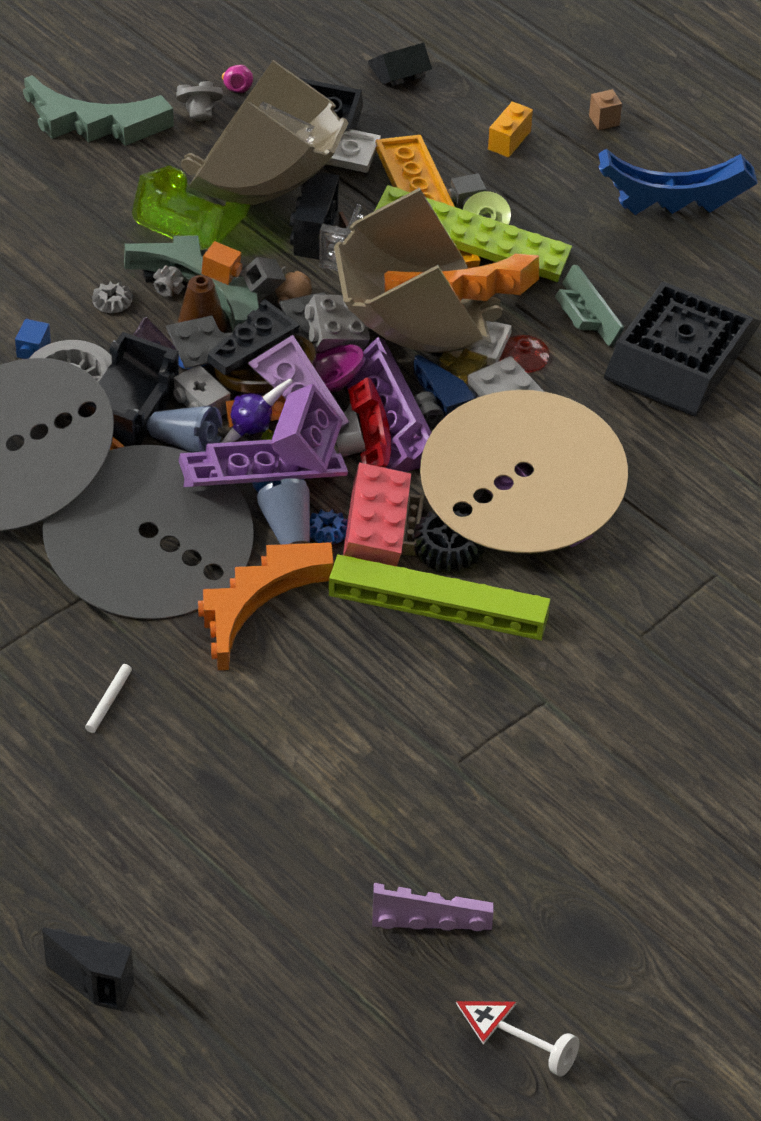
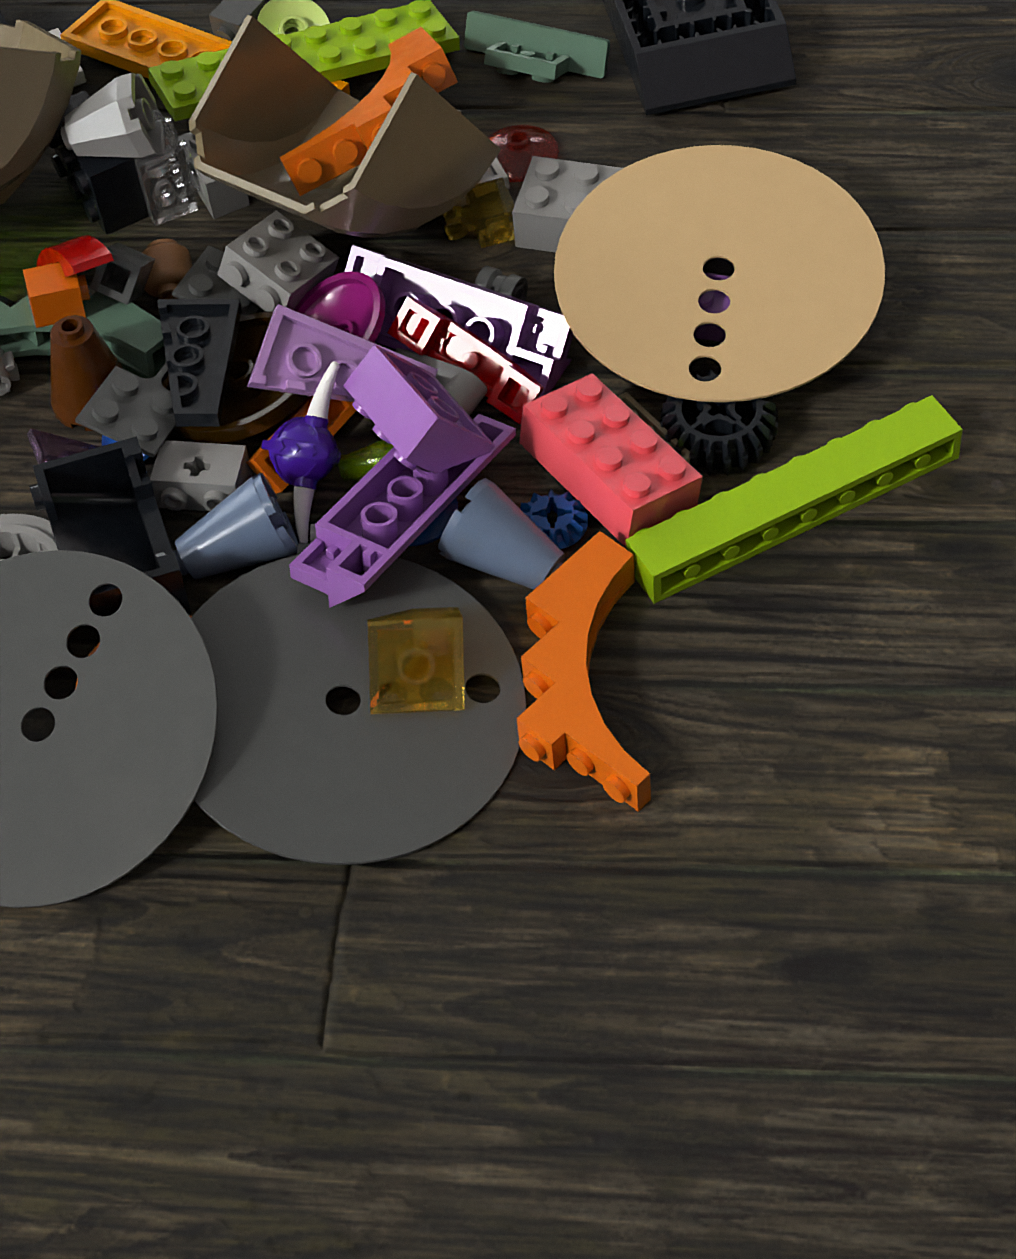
camera: 35 degrees left, 5 degrees up
white bar [85,664,132,733] -> none
dark blue slope [414,355,476,419] -> none
none -> red slope [36,235,114,277]
none -> light grey cone [61,73,165,158]
none -> clear yellow slope [367,607,465,714]

